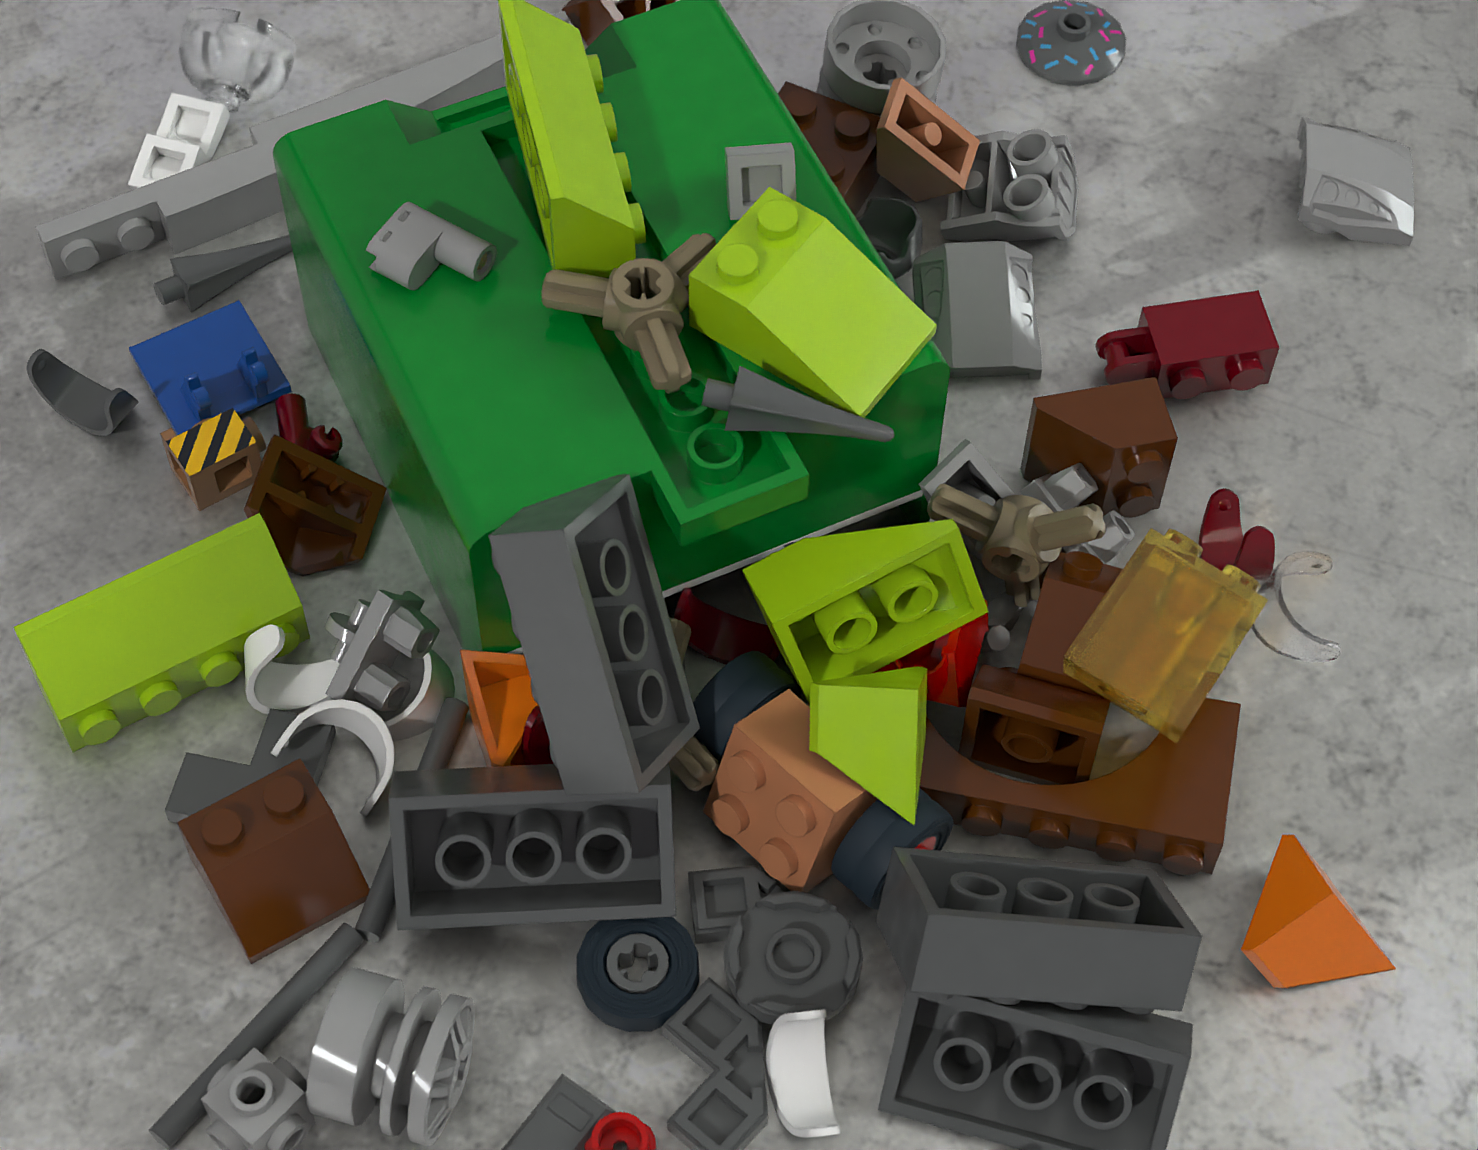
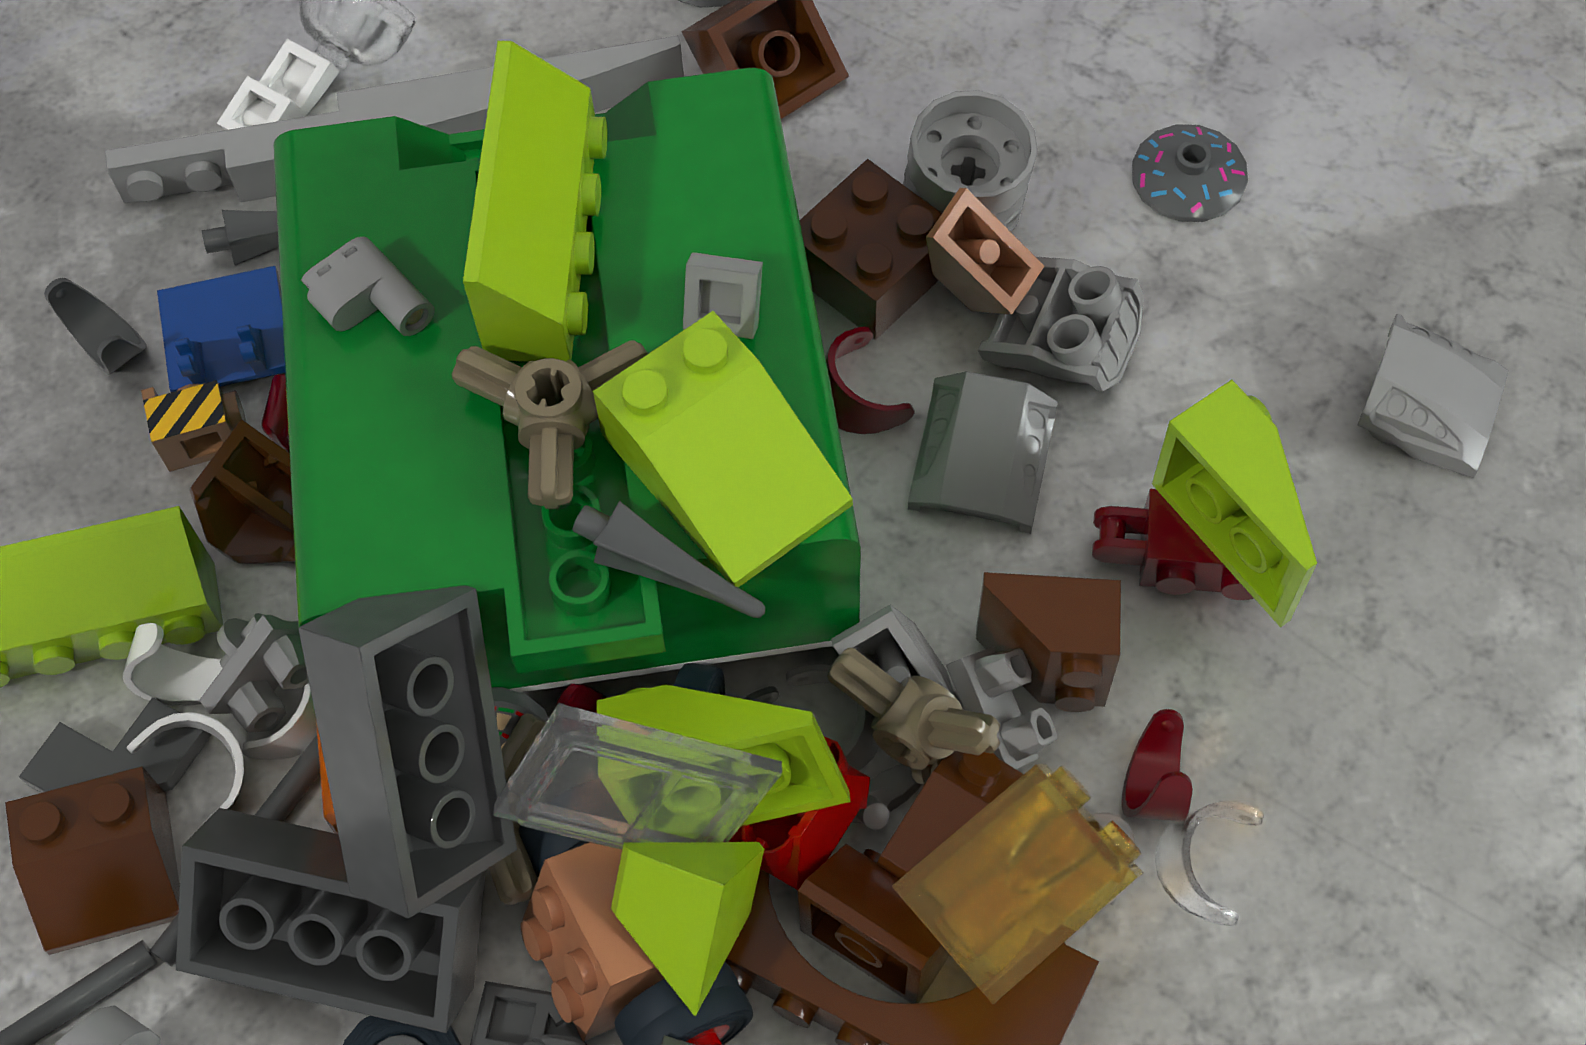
camera: 20 degrees right, 5 degrees up
dark grey hair [856,197,922,279] -> none
none -> clear piece [493,703,782,850]
none -> lime slope [1152,380,1317,628]

